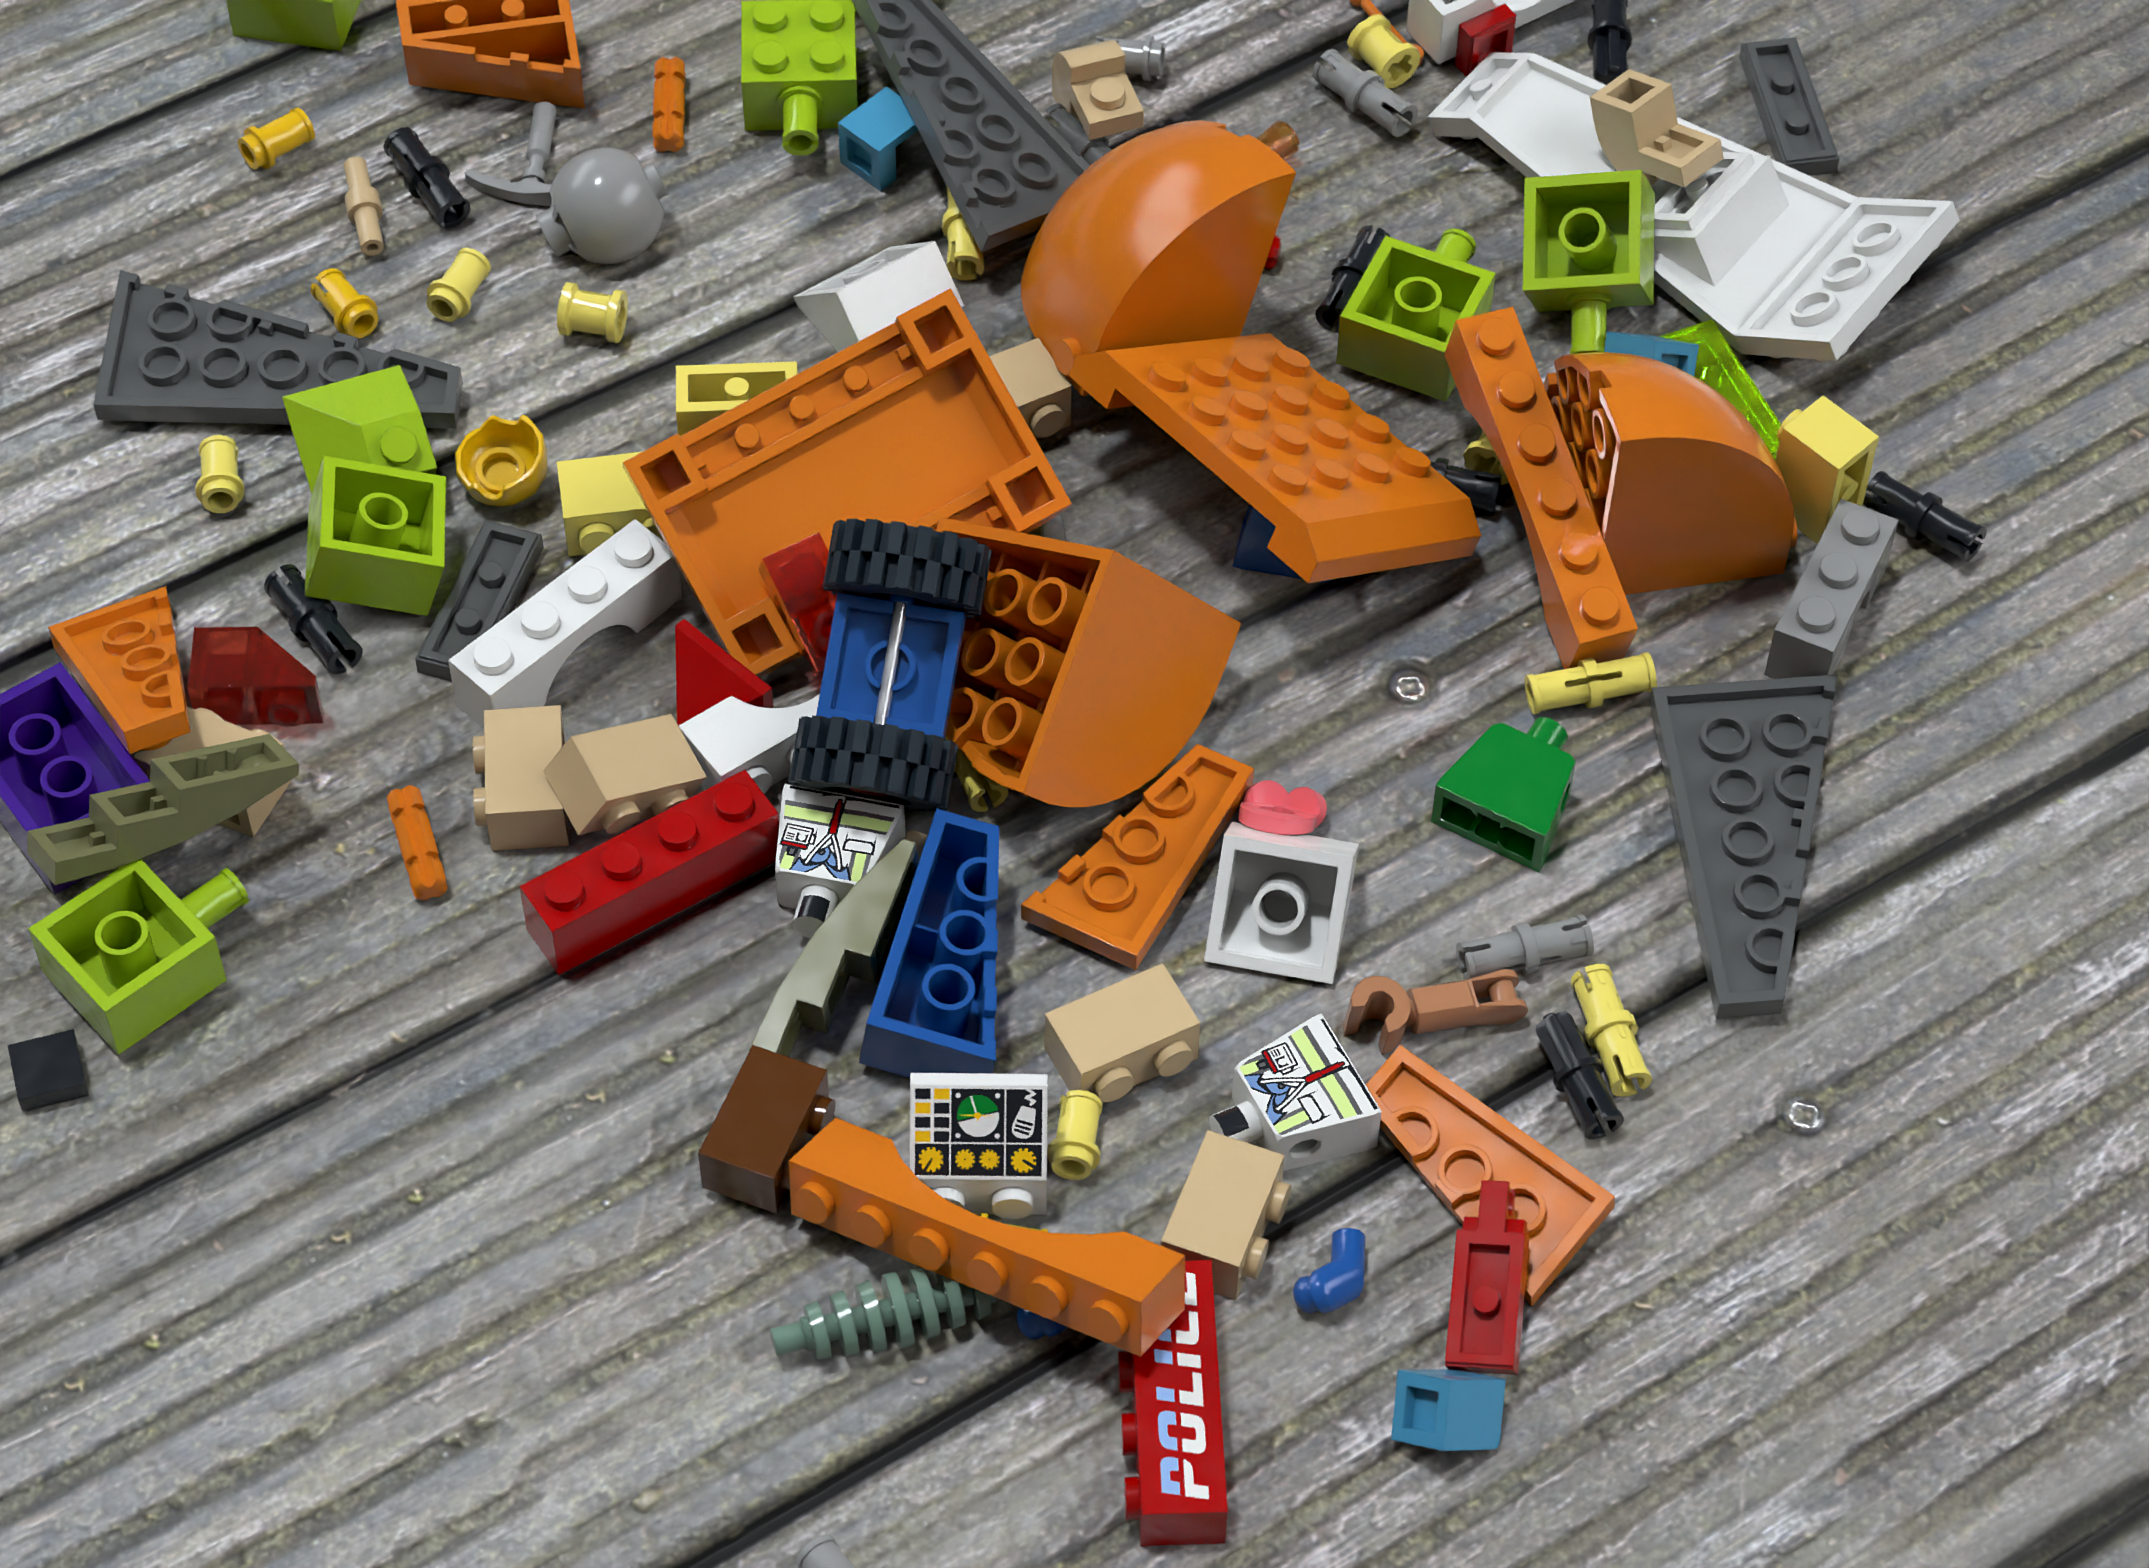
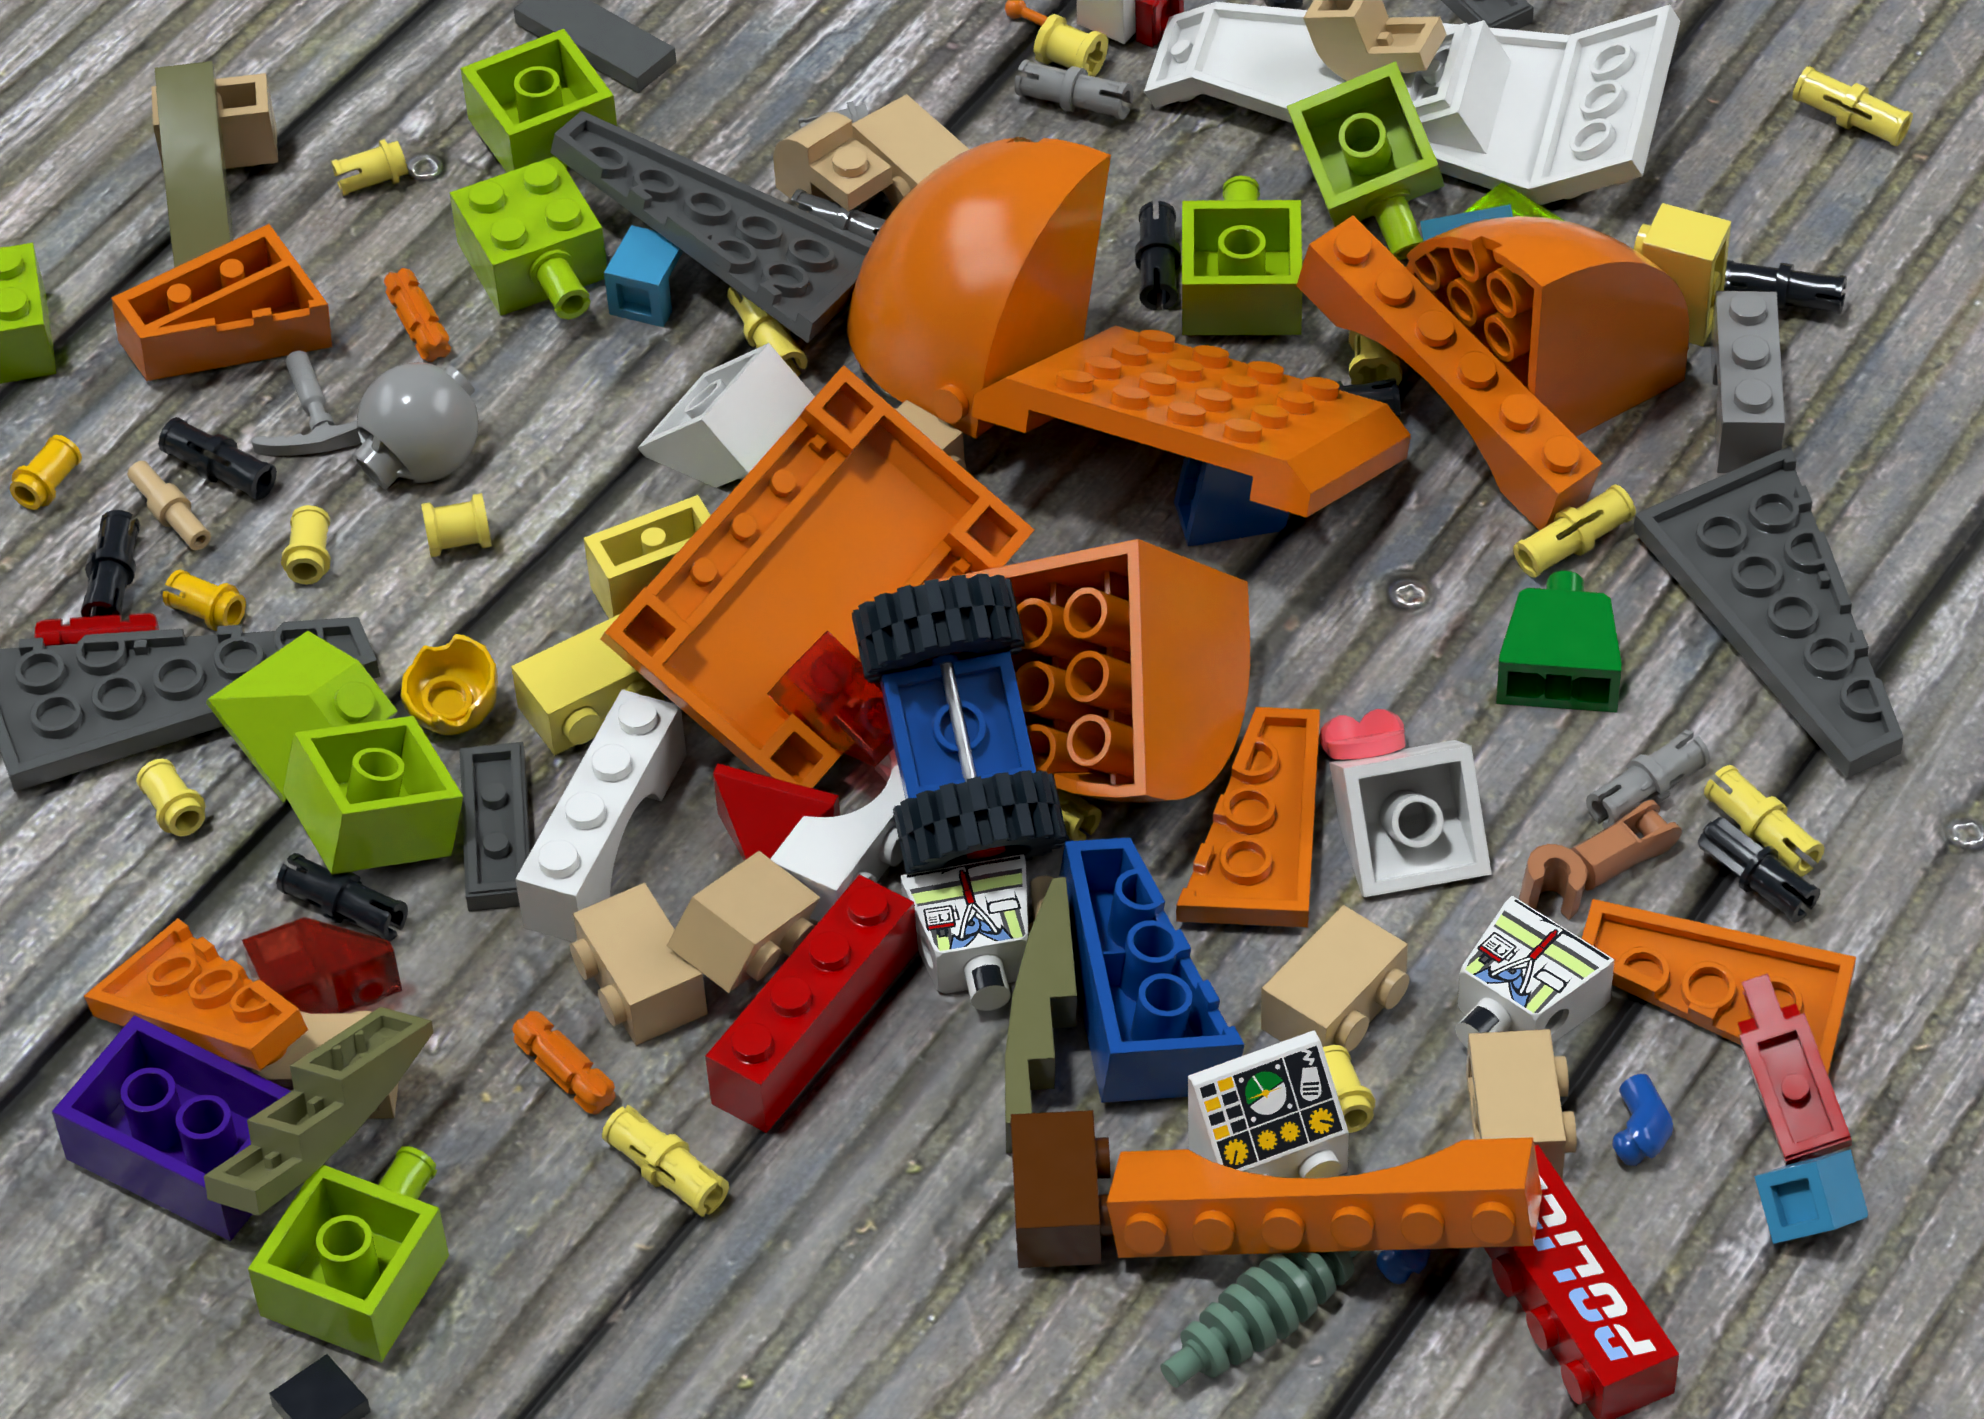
camera: 20 degrees left, 5 degrees down
none -> red axle [34,613,159,646]
none -> black pin [81,510,140,617]
none -> light yellow pin [602,1105,729,1217]
none -> tan brick [852,94,970,208]
none -> light yellow pin [1792,66,1913,147]

